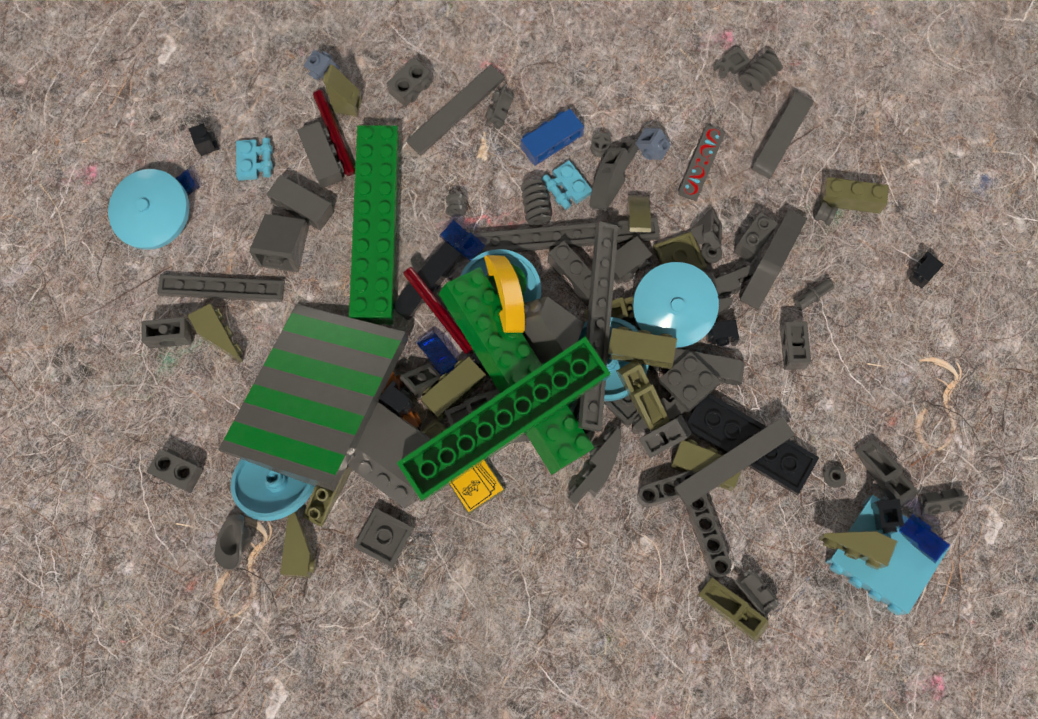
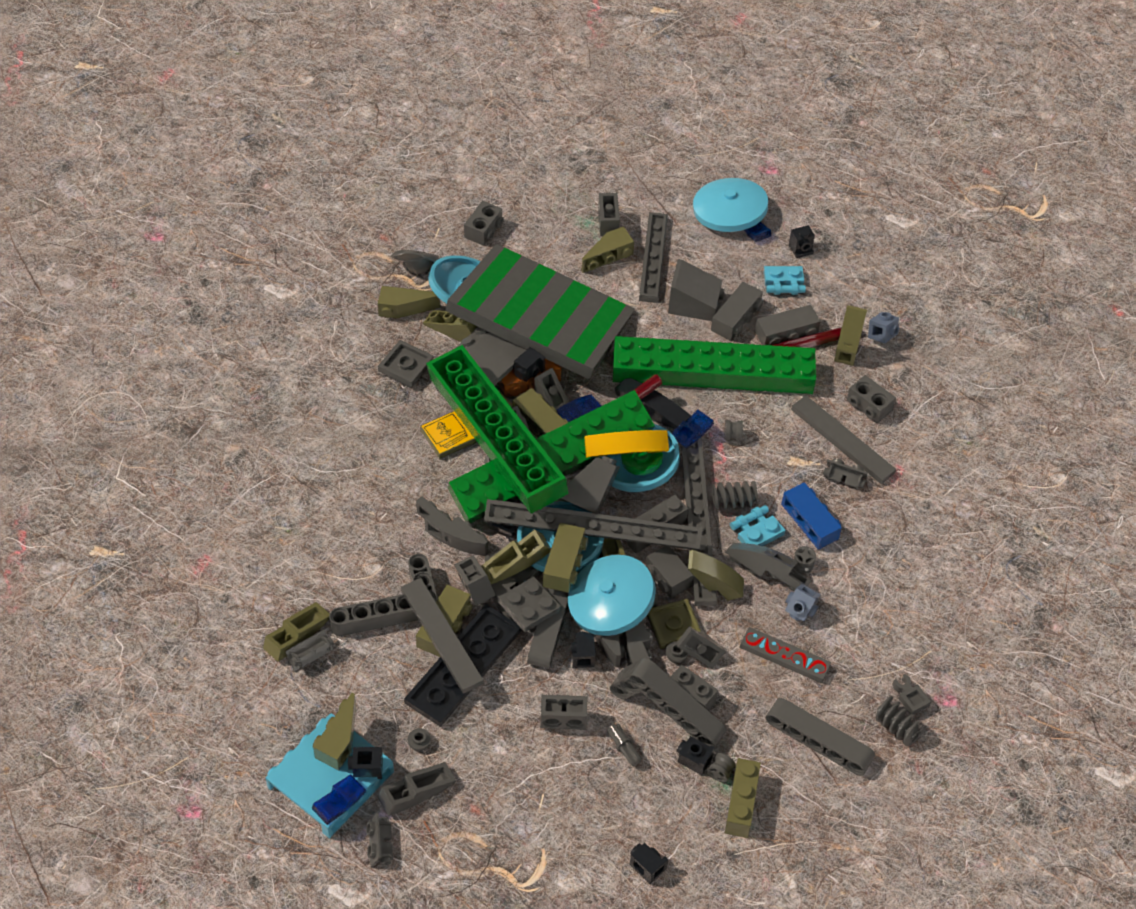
camera: 90 degrees right, 20 degrees down
none -> black brick [677,736,715,775]

